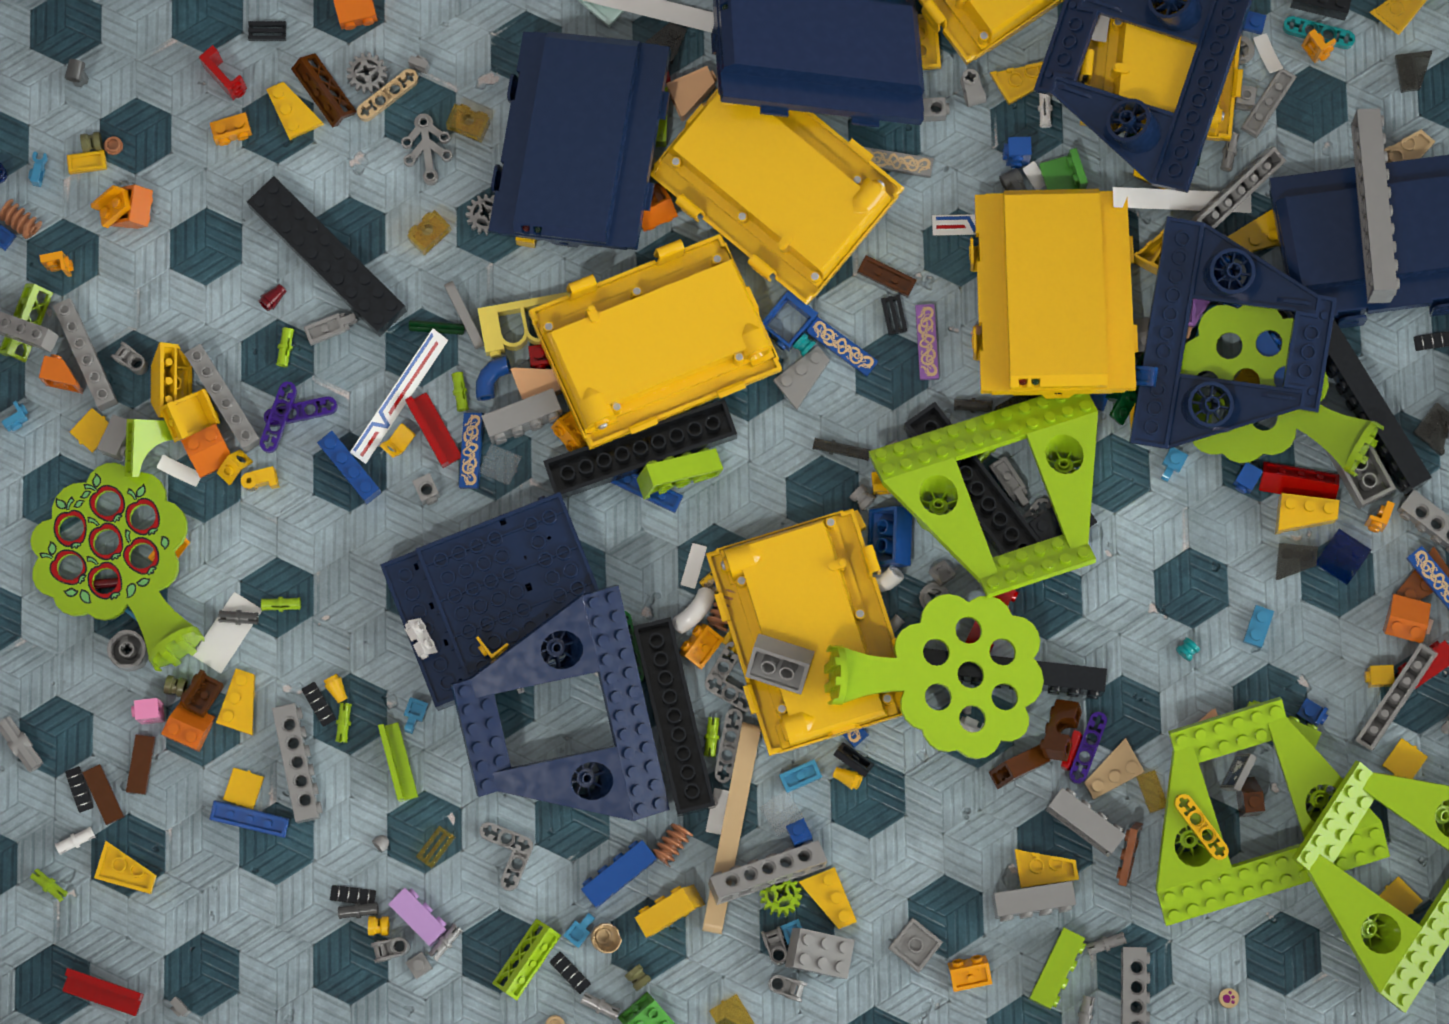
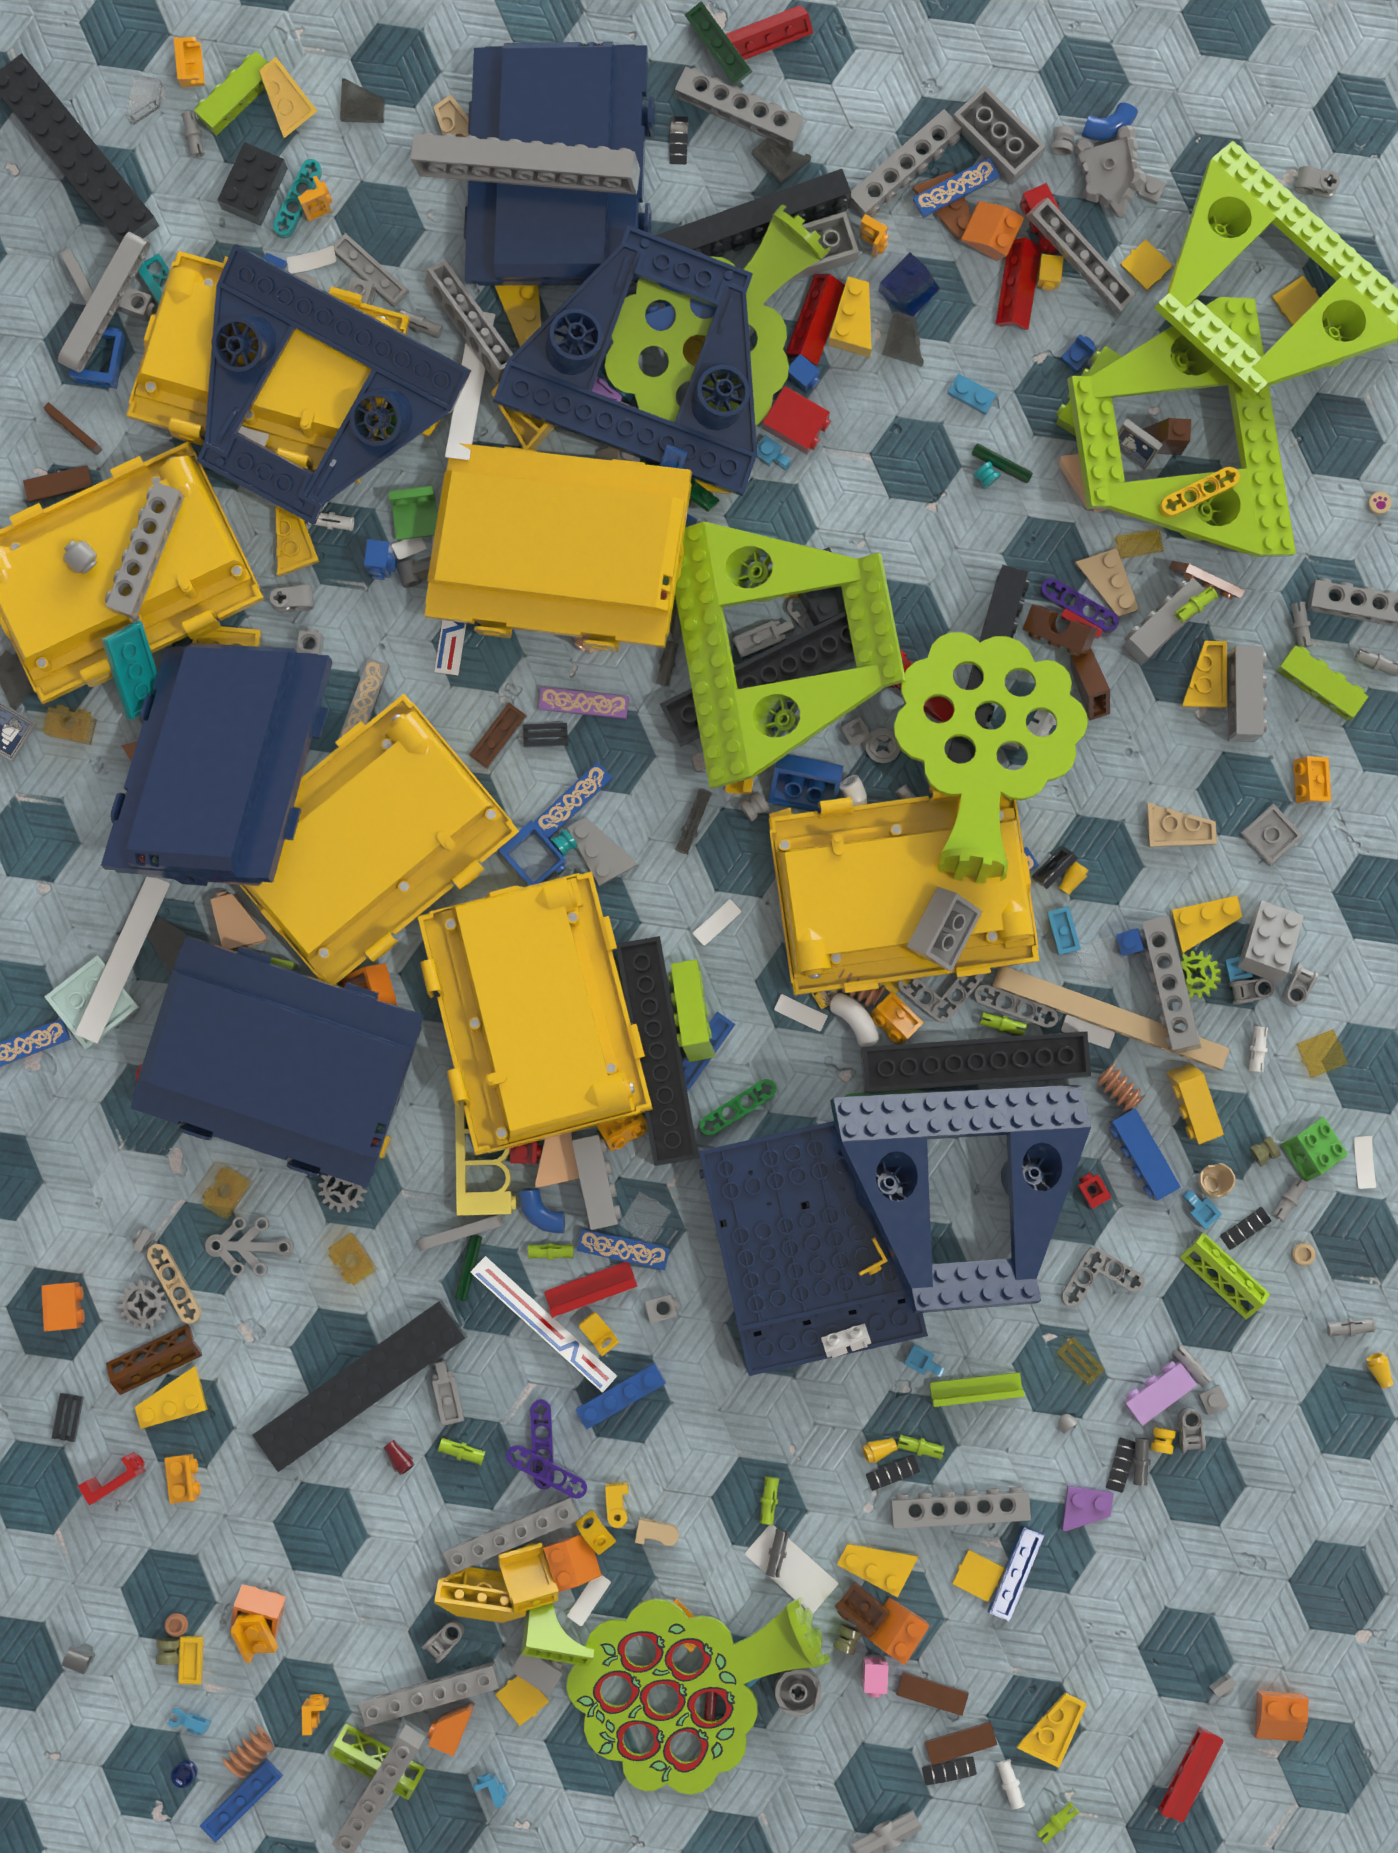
camera: 80 degrees left, 5 degrees up
none -> tan leg [635,1517,679,1546]
none -> white sticker [693,899,741,946]
none -> green beam [700,1079,776,1136]
none -> red brick [762,386,831,455]
none -> dark green axle [972,443,1033,483]
none -> red panel [996,237,1041,330]
none -> medium lavender wing [1061,1486,1114,1531]
none -> red brick [1076,1172,1112,1209]
none -> tan wing [1146,802,1217,847]
none -> lime pin [1174,586,1218,623]
none -> white pin [1249,1026,1268,1072]

